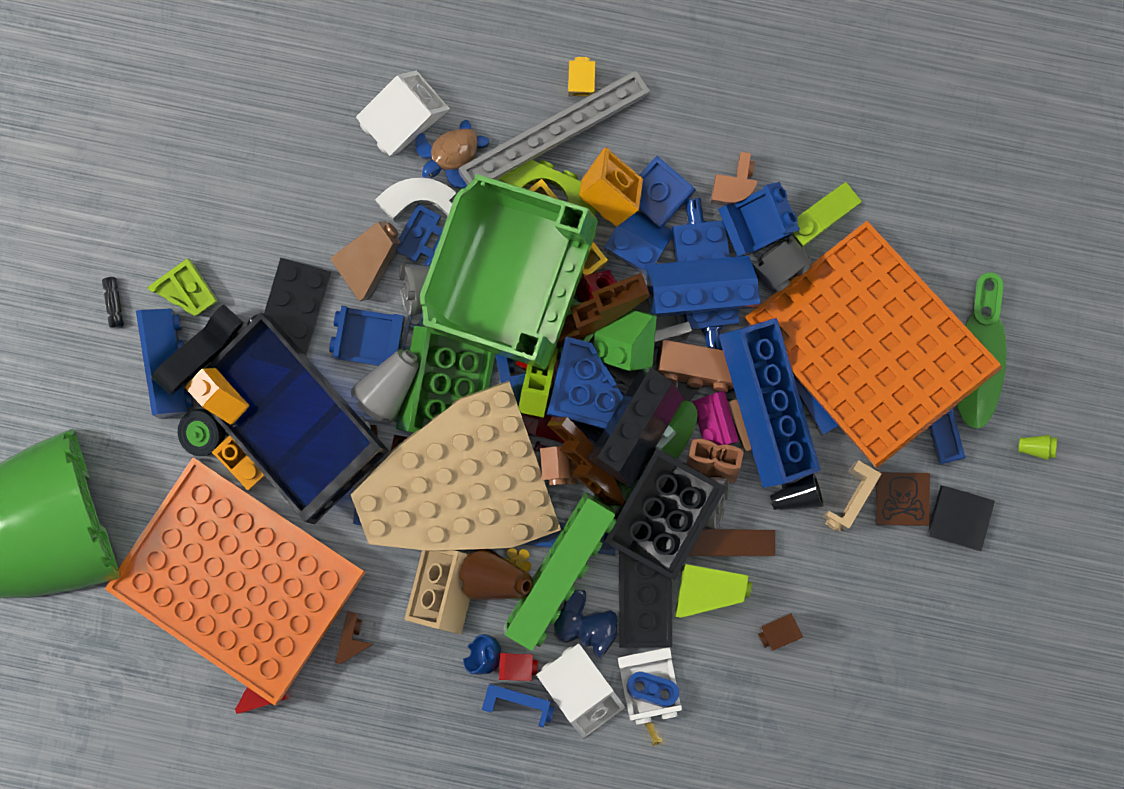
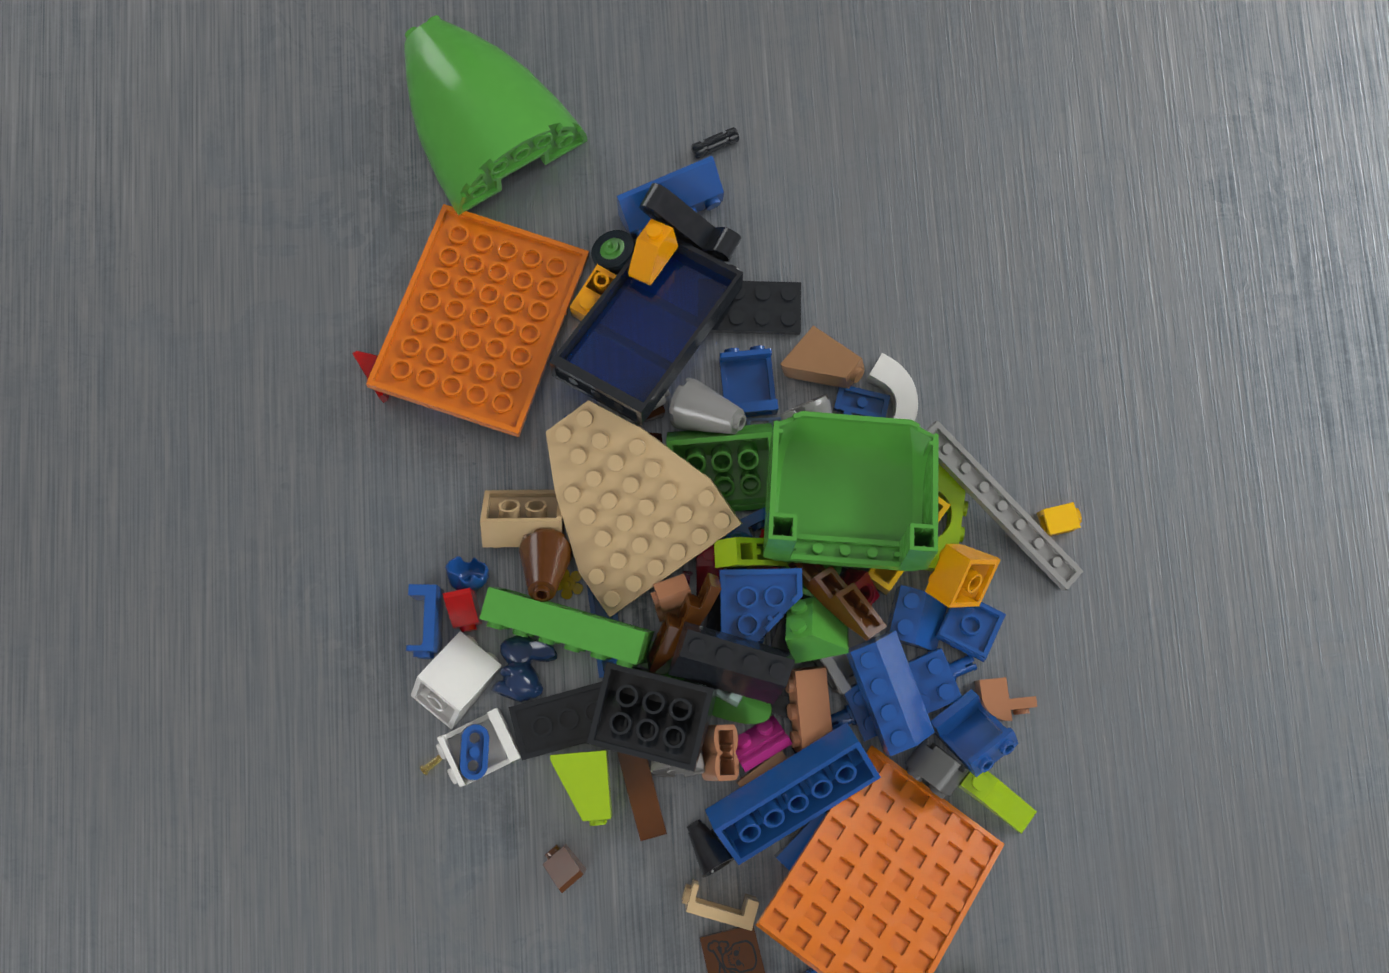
camera: 65 degrees right, 5 degrees down
lime wing [147,258,219,316] -> none
reddish brown slope [335,611,374,664] -> none
white slope [356,70,450,156] -> none
animal [415,120,489,189] -> none

